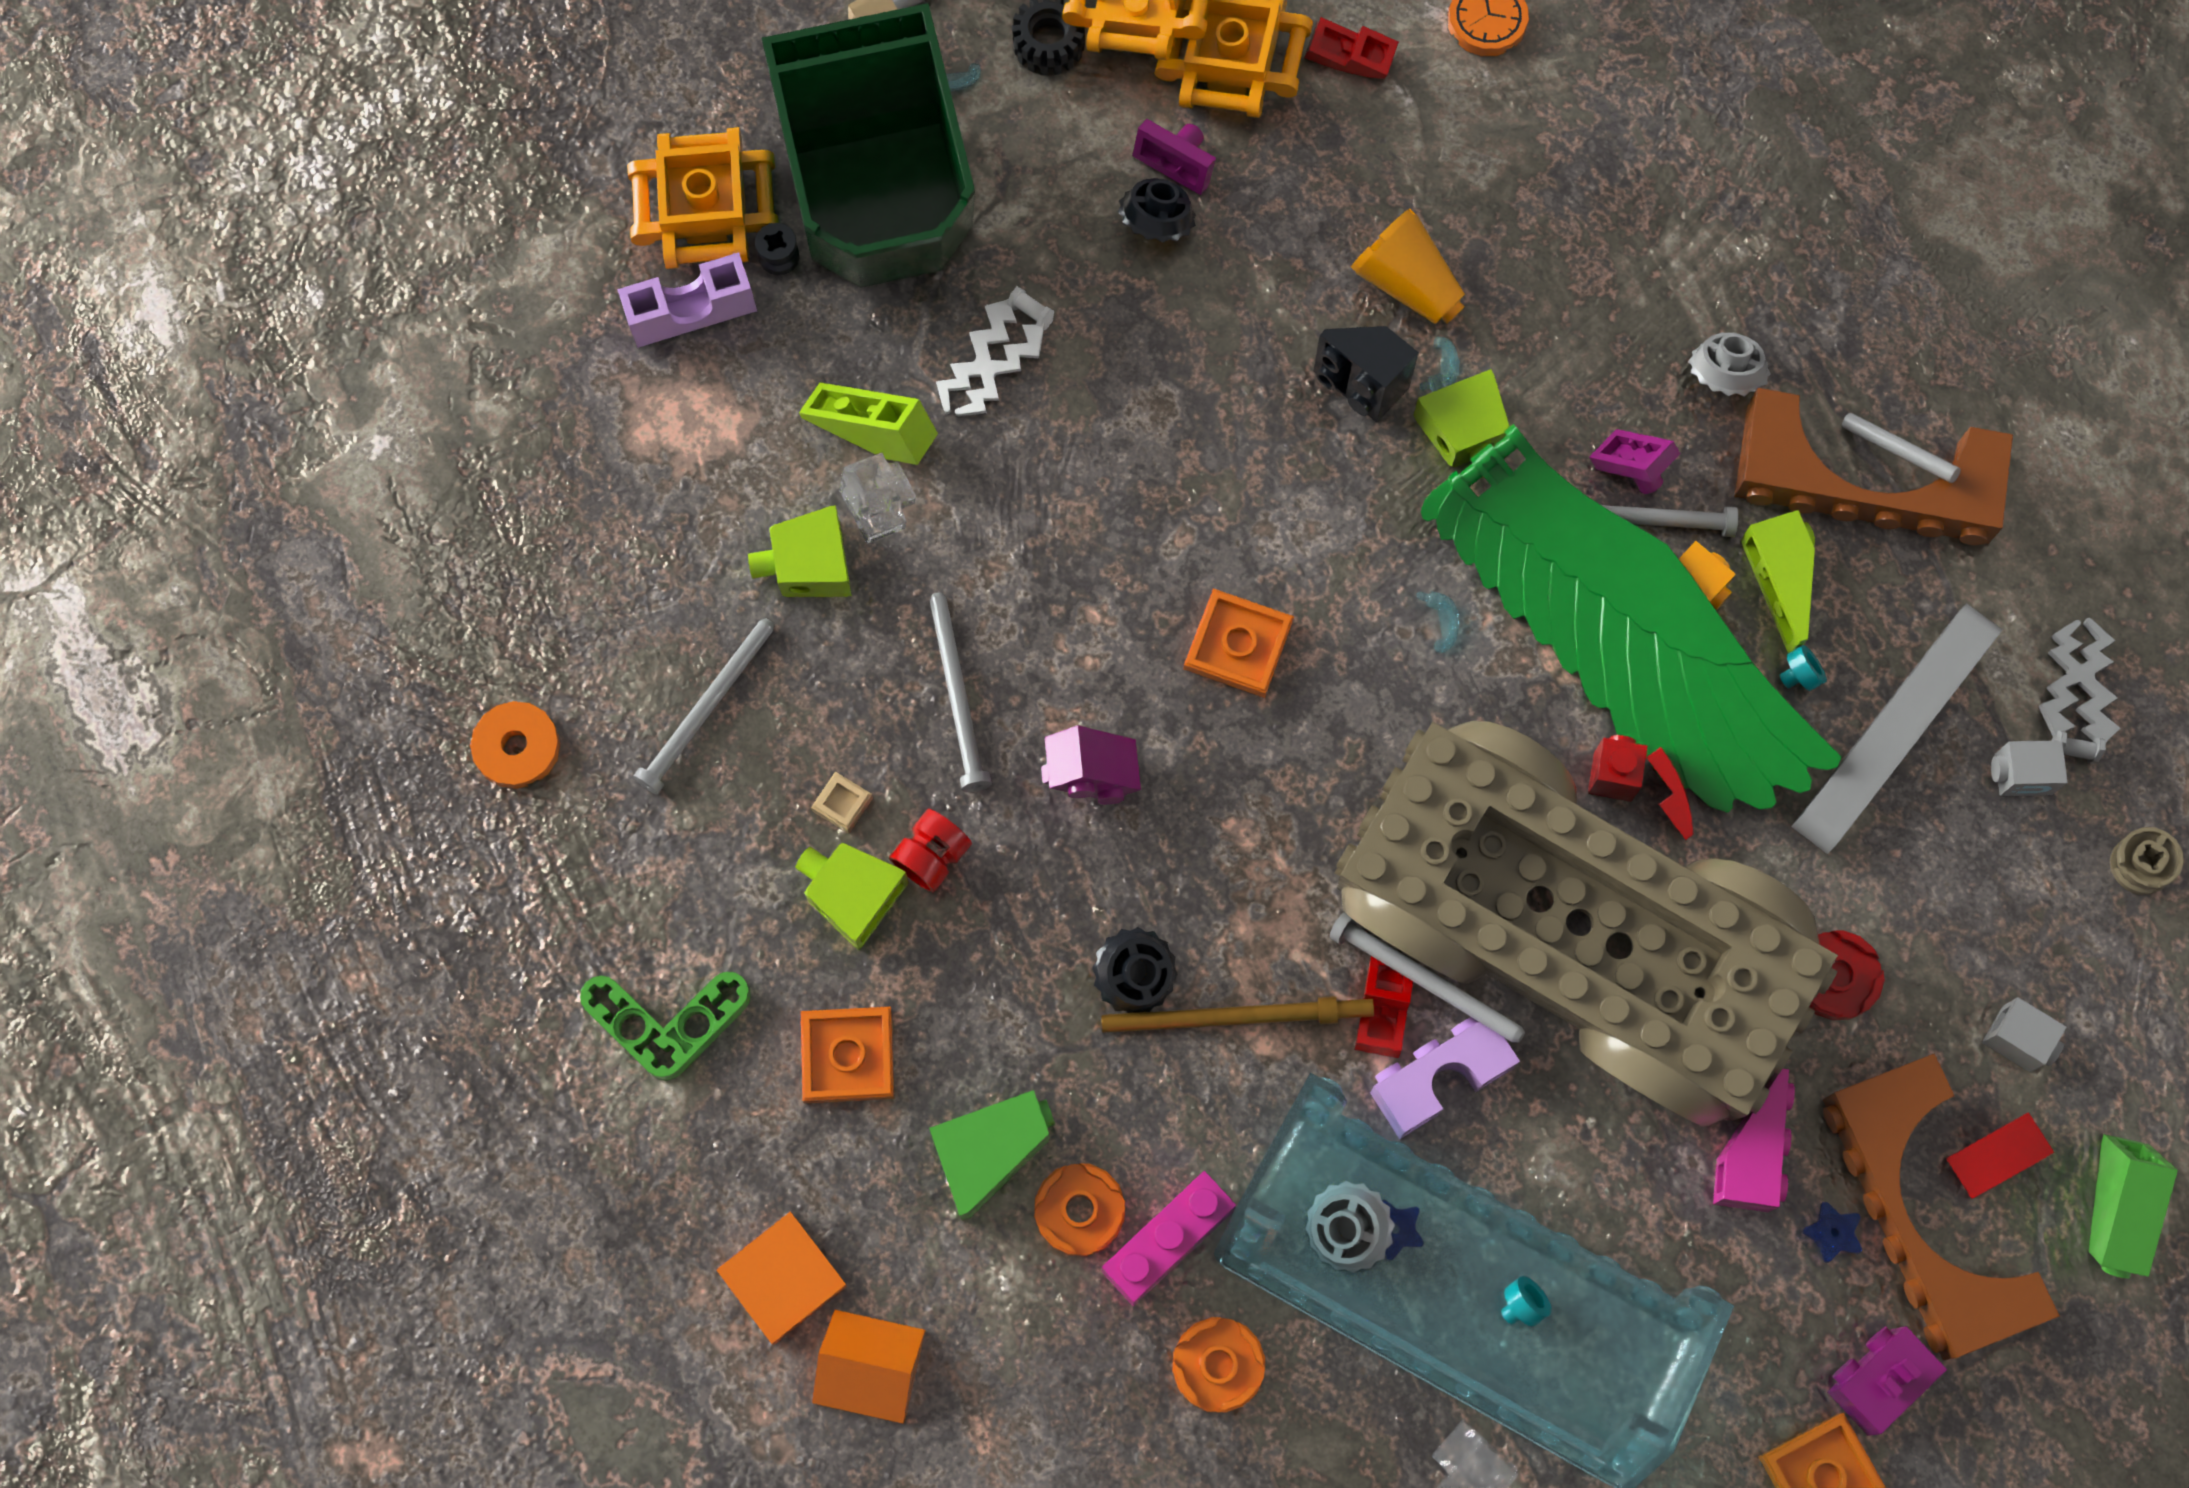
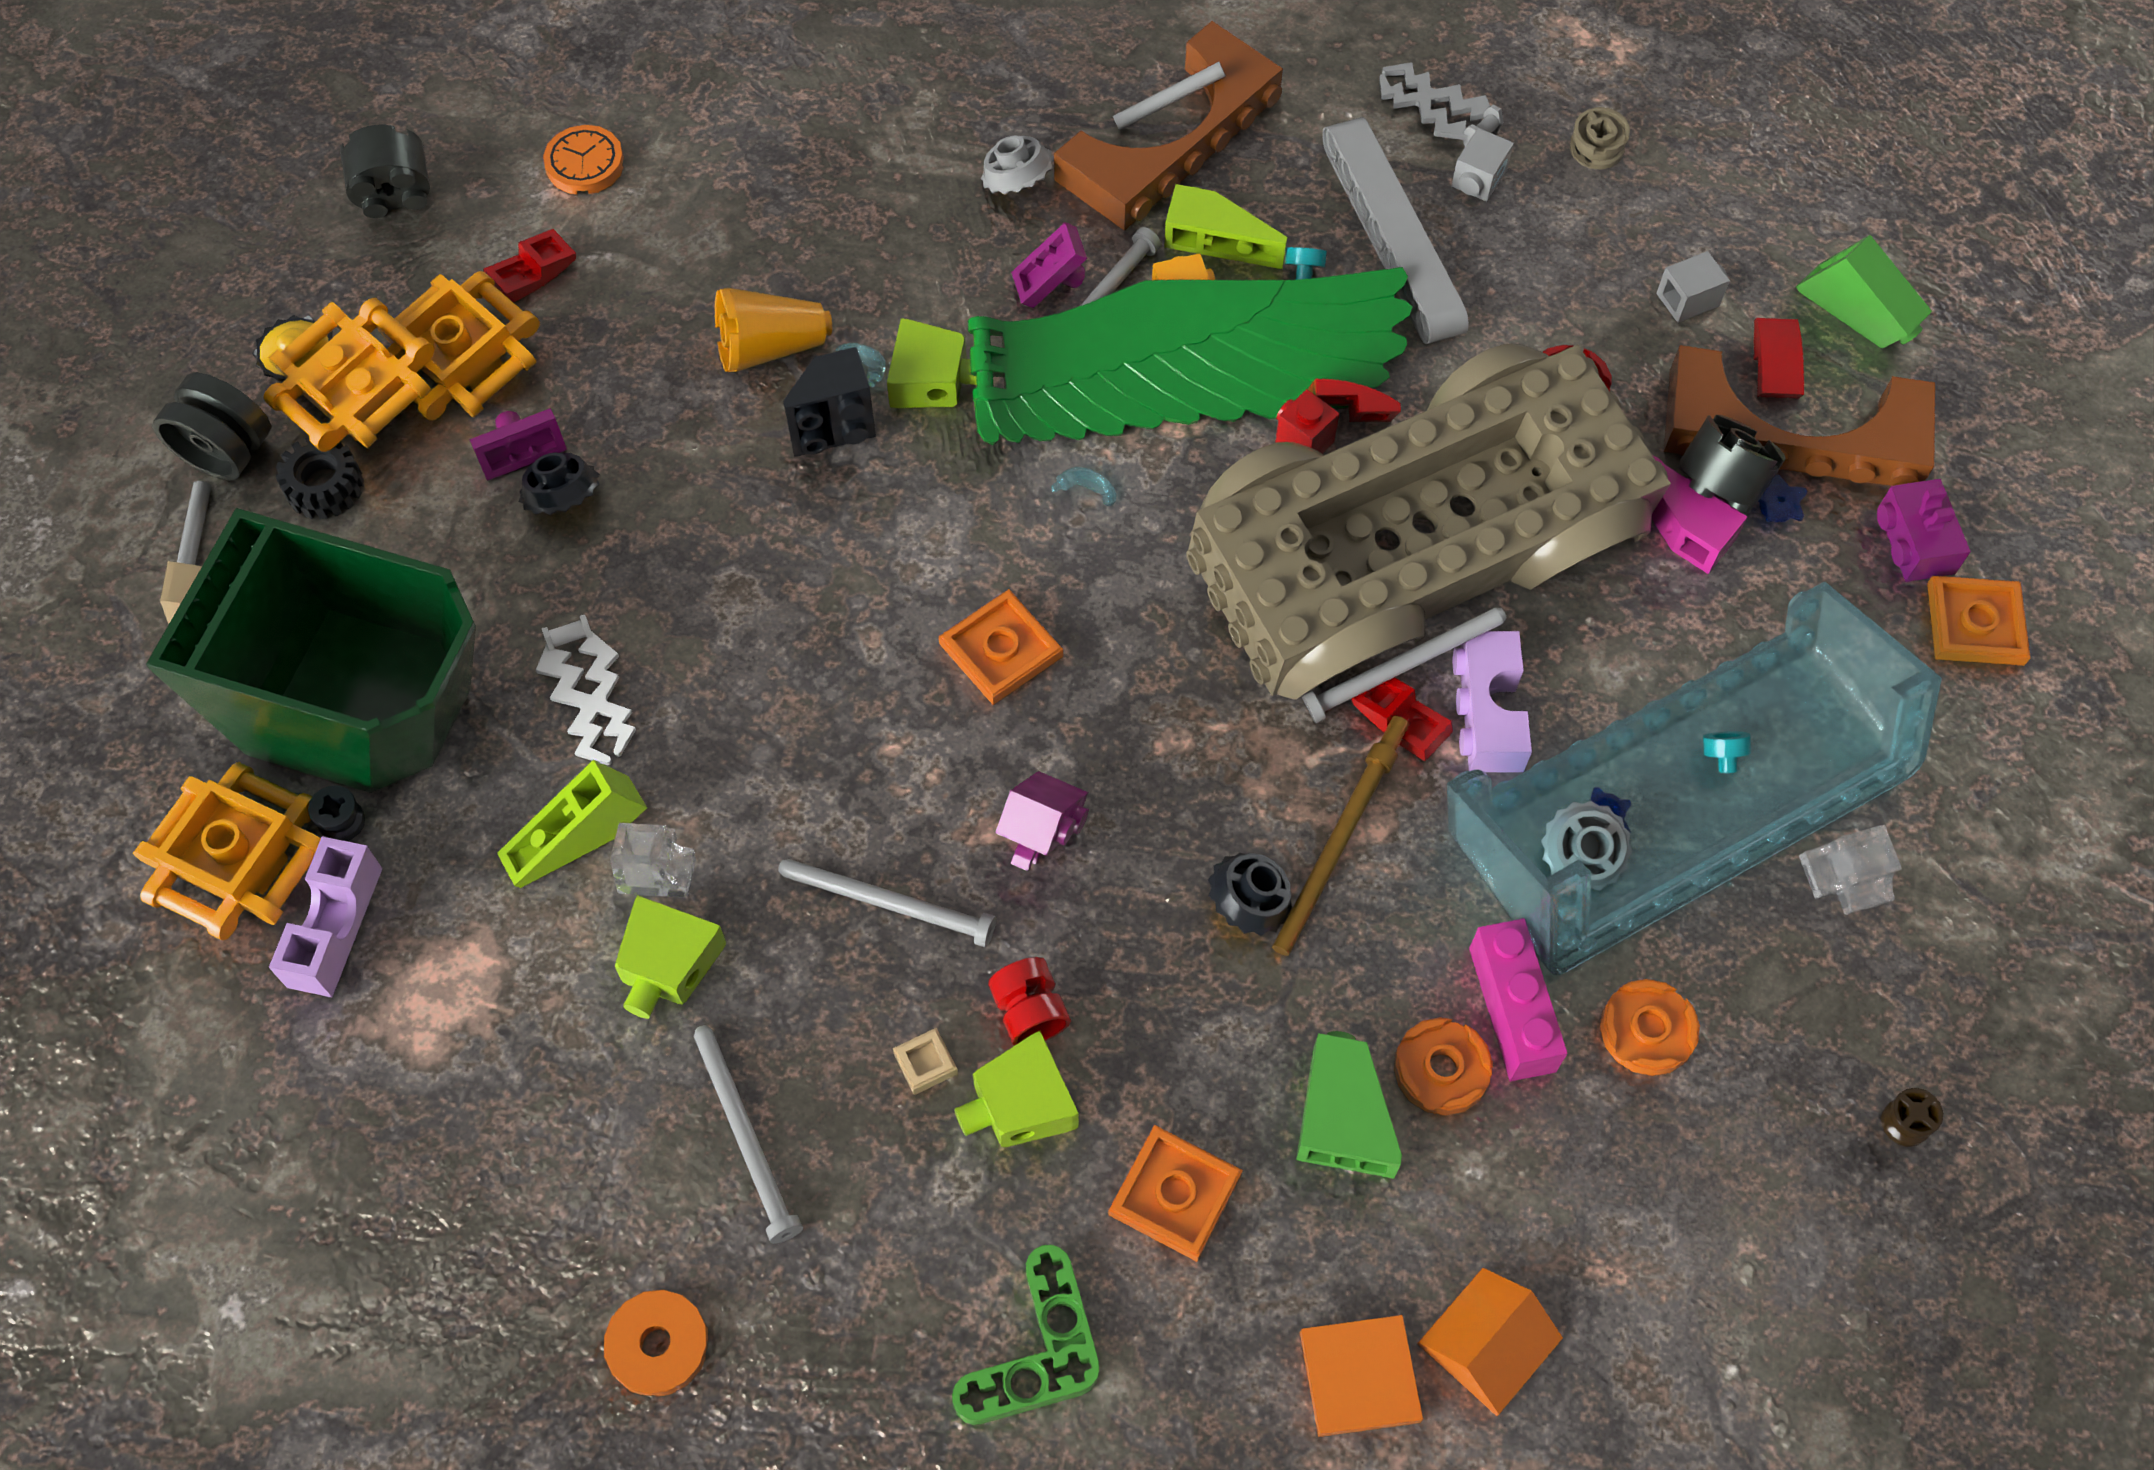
camera: 60 degrees left, 10 degrees down
none -> pearl dark grey brick [1678,414,1785,513]

